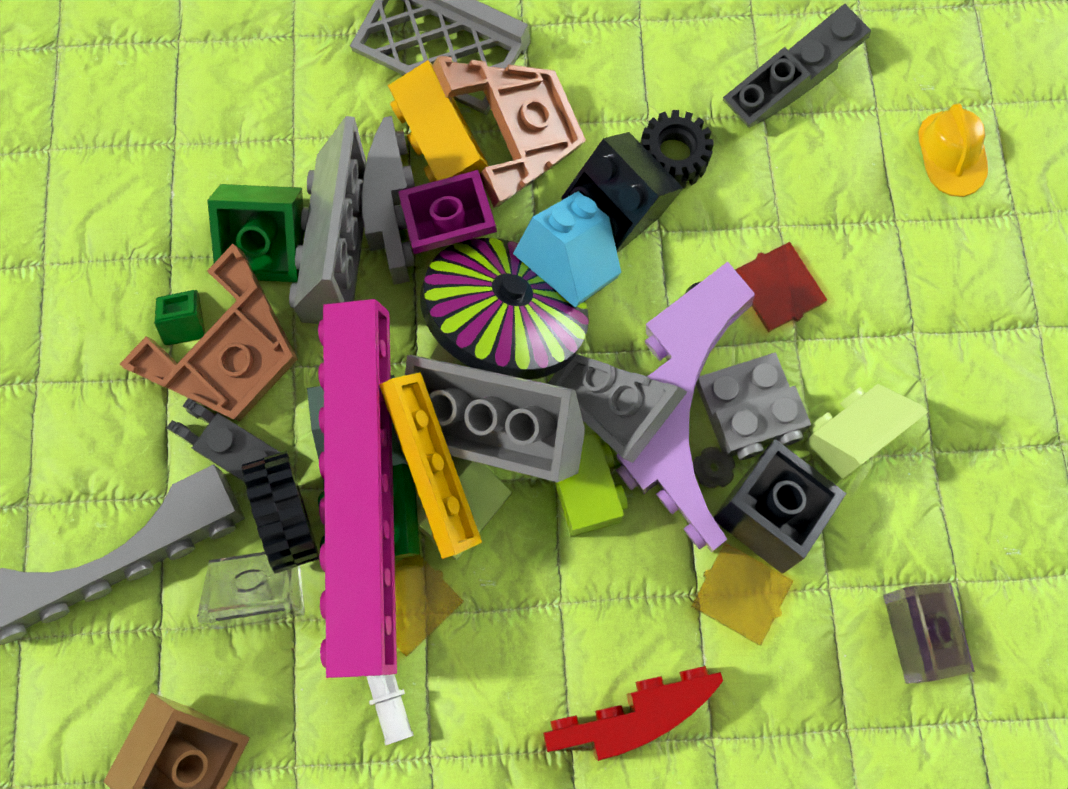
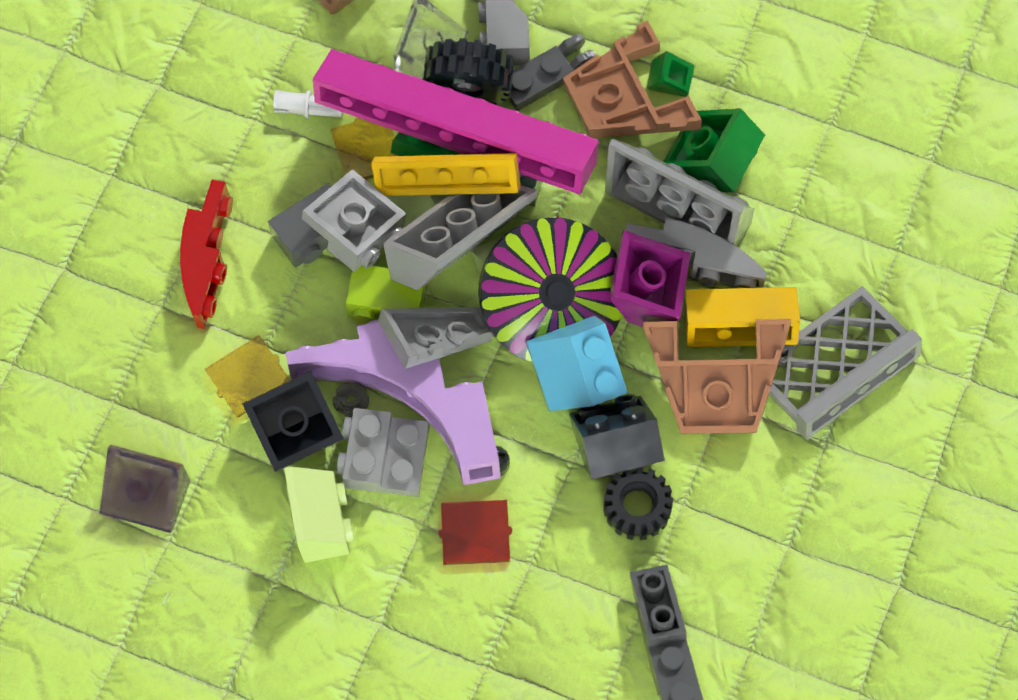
camera: 120 degrees right, 5 degrees down
none -> dark grey brick [268,183,331,268]
none -> light grey plate [301,169,407,272]

